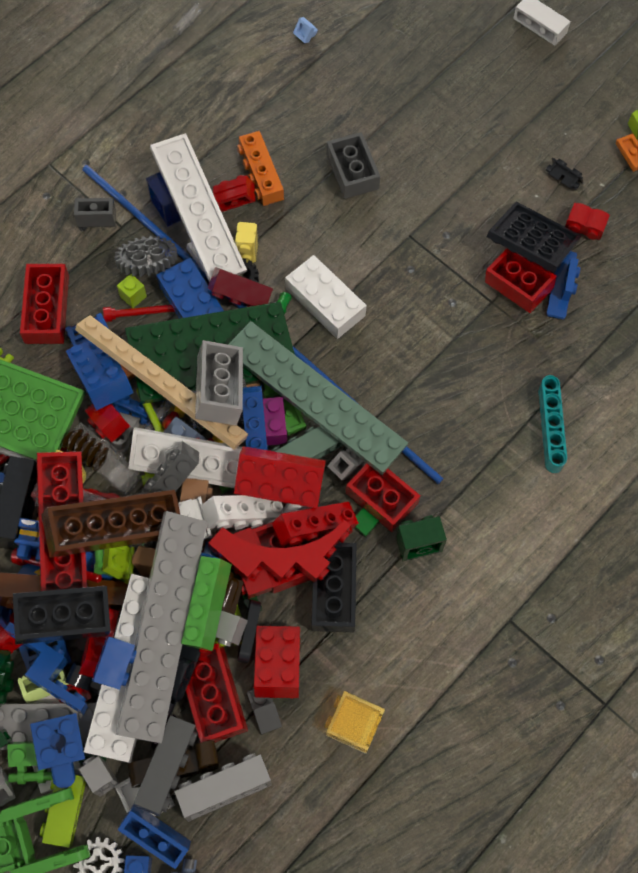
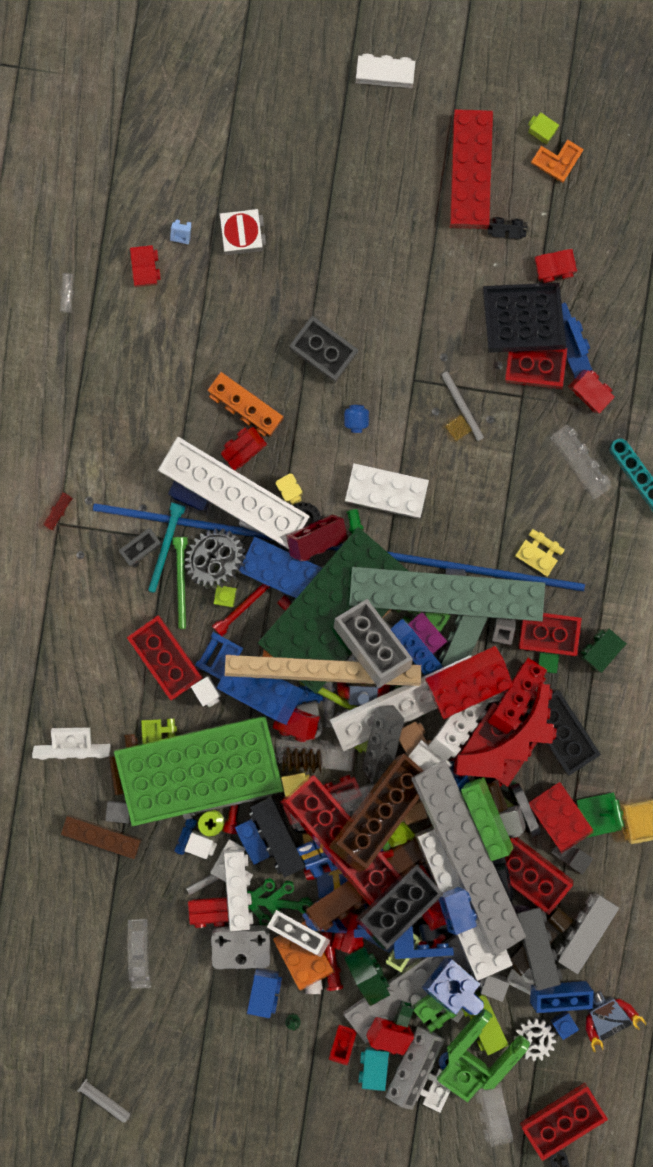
camera: 30 degrees left, 20 degrees up
none -> clear red pin [43,492,73,531]
none -> red brick [130,245,161,287]
none -> teal piece [148,502,186,593]
none -> bright green piece [172,537,188,629]
none -> white brick [191,676,221,707]
none -> piece [220,209,266,255]
none -> blue head [344,405,369,433]
none -> light grey bar [441,371,484,441]
none -> clear yellow tile [445,415,472,442]
none -> red brick [450,109,493,229]
none -> light yellow plate [515,529,565,577]
none -> clear brick [550,424,612,500]
none -> red brick [568,370,615,414]
none -> green plate [576,792,625,838]

